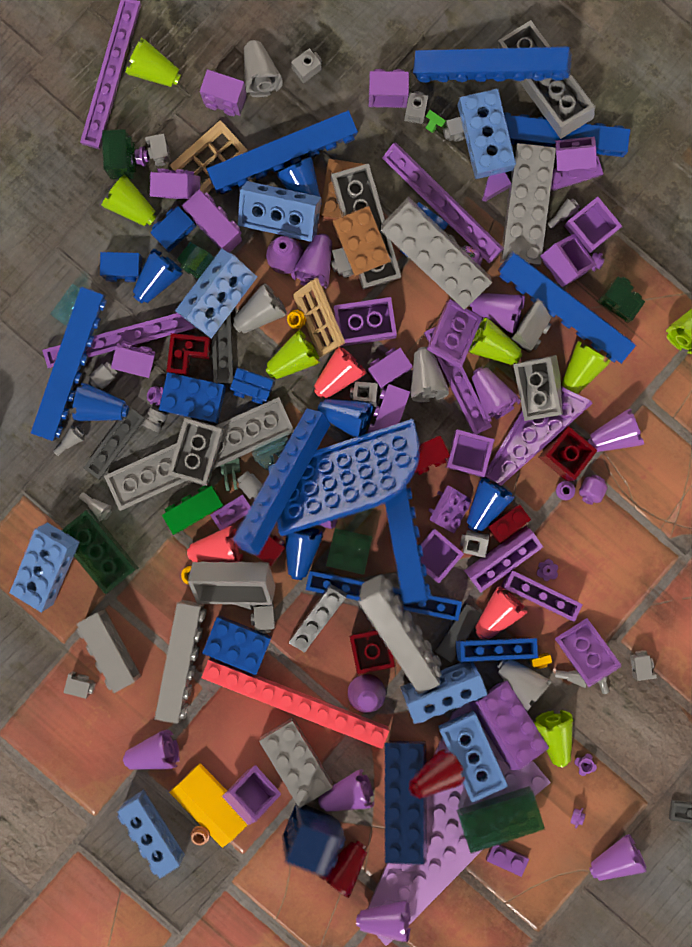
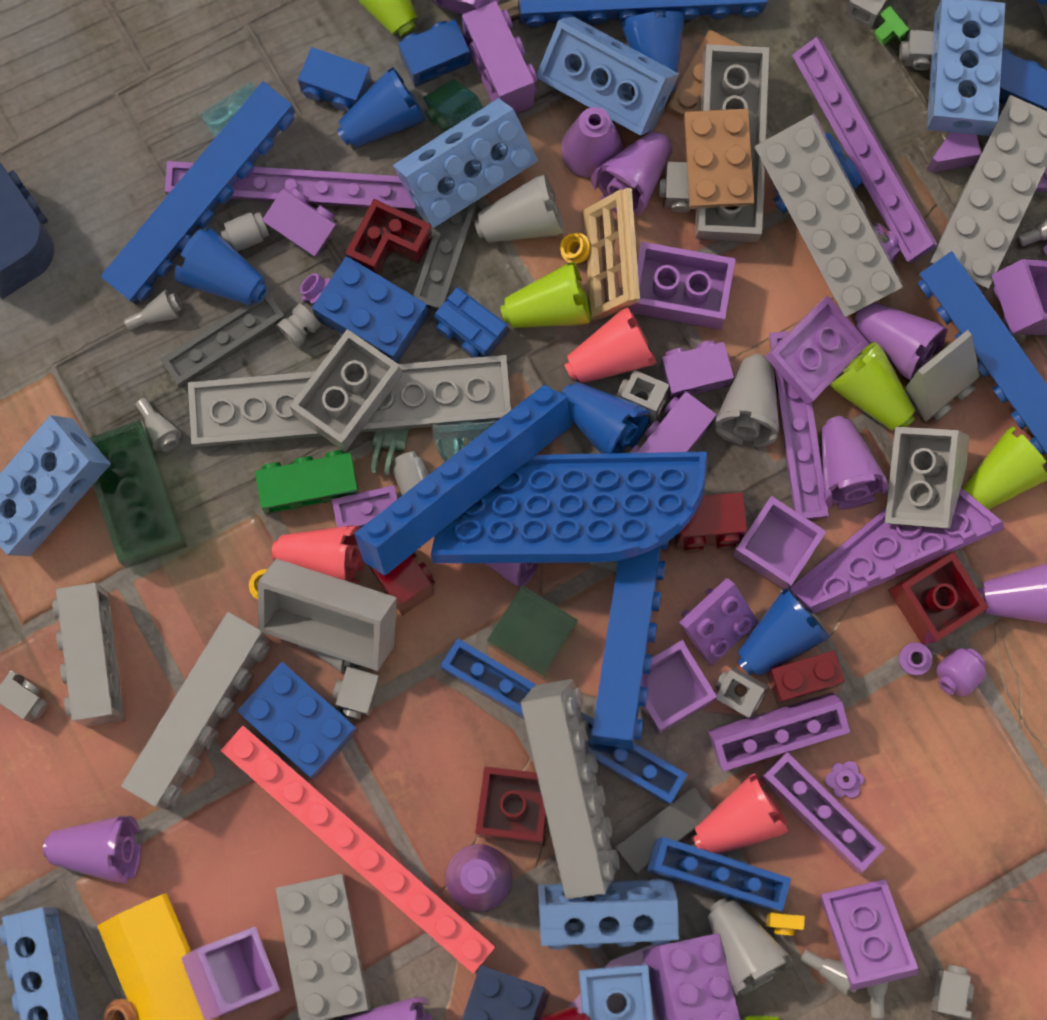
camera: 25 degrees right, 10 degrees down
blue cone [285,527,323,580] -> none
plate [289,584,347,653] -> none

